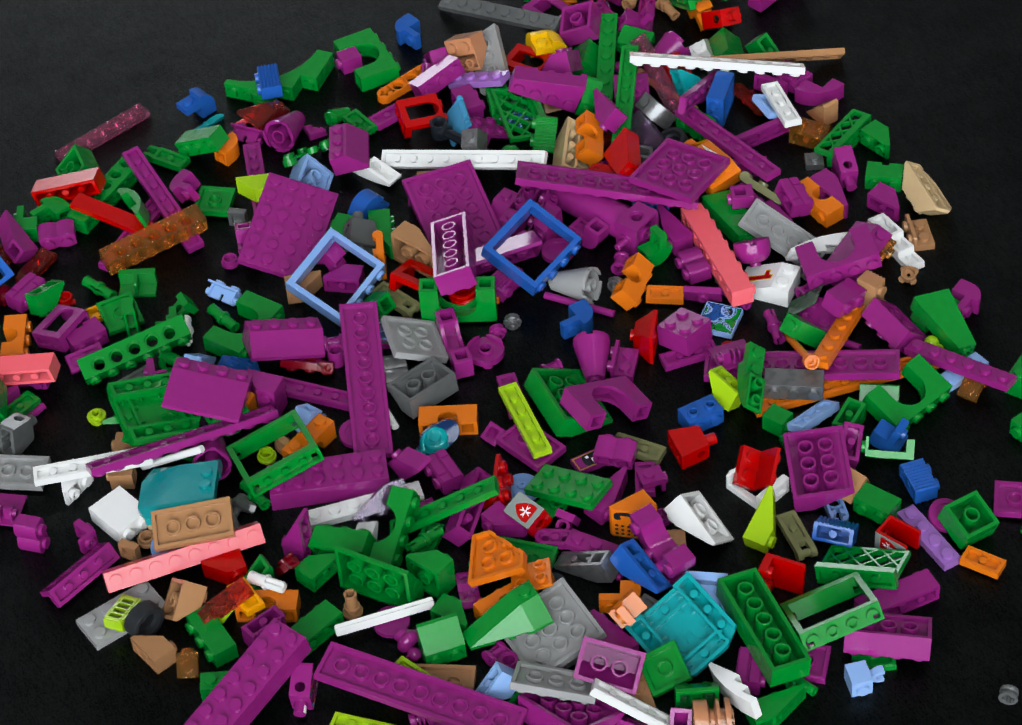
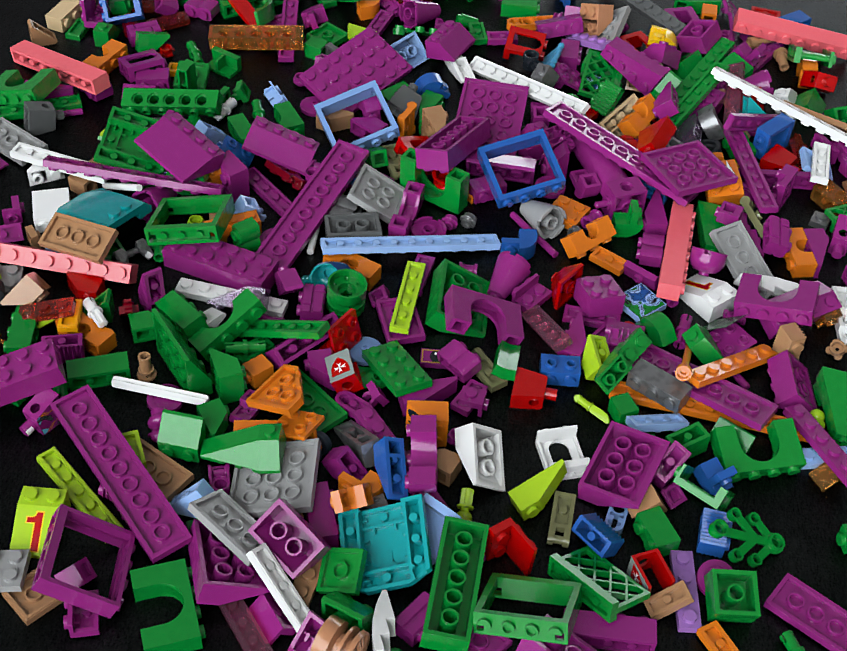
camera: 25 degrees right, 0 degrees up
red bracket [732,445,781,491] -> none
magenta brick [821,278,867,319] -> none
none -> green brick [230,217,261,252]
none -> orange brick [242,354,274,389]
none -> magenta piece [300,96,321,117]
none -> green brick [303,36,328,60]
none -> light blue plate [320,234,501,255]
none -> magenta slope [321,445,368,481]
none -> green wheel [325,269,368,319]
none -> lime axle [457,488,474,521]
none -> green piece [491,340,521,381]
none -> clear pink plate [521,304,573,353]
none -> magenta brick [530,102,550,127]
none -> orange plate [552,195,591,229]
none -> magenta slope [555,311,586,364]
none -> lime piece [573,394,610,424]
none -> green brick [634,311,677,347]
none -> medium nougat plate [643,580,695,621]
none -> magenta slope [660,482,687,510]
none -> green plant [708,507,785,568]
none -> red torso [759,144,802,172]
none -> magenta plate [771,164,799,213]

